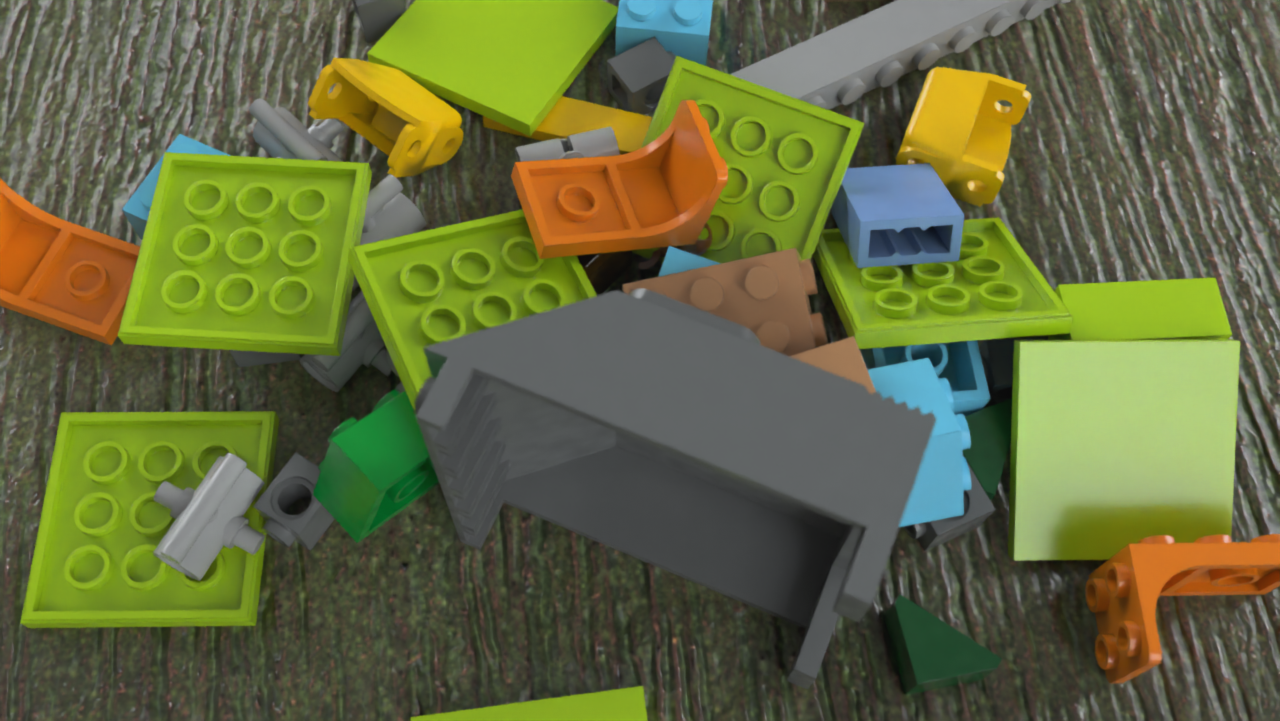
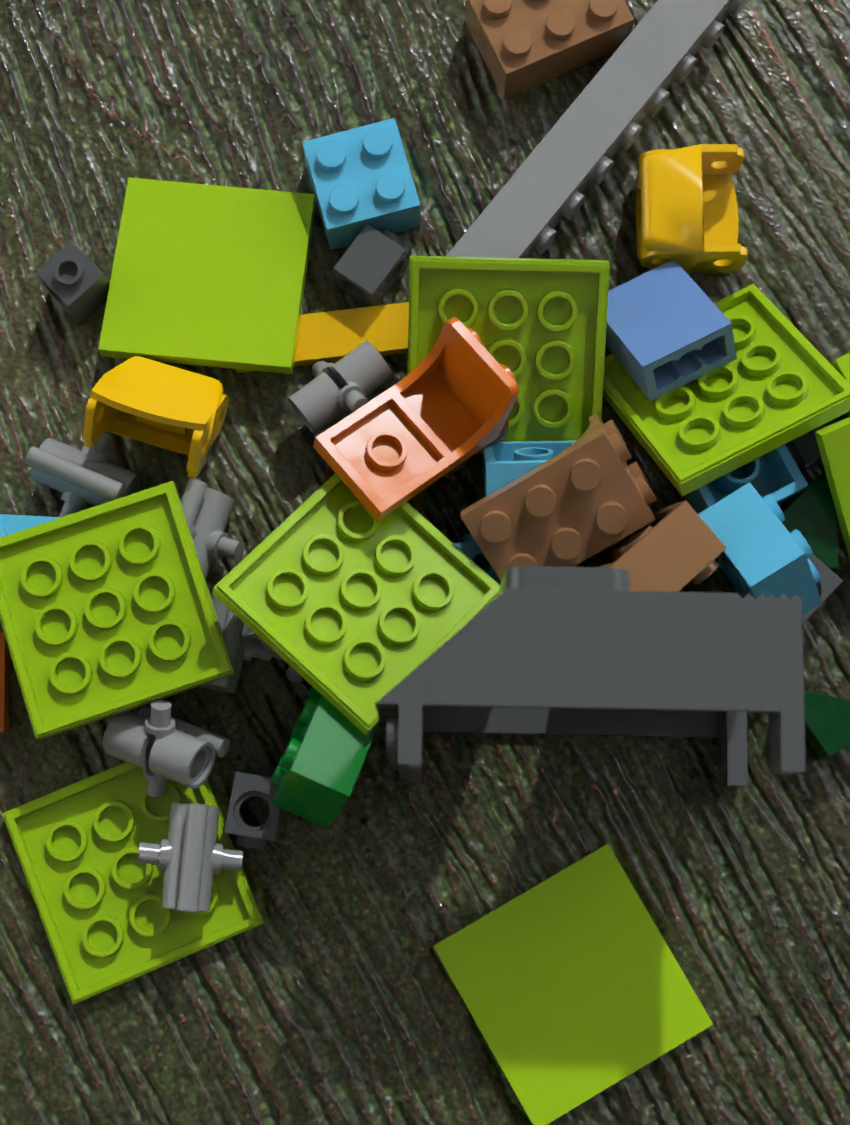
camera: 20 degrees left, 15 degrees up
none -> light grey pin [103,699,230,797]

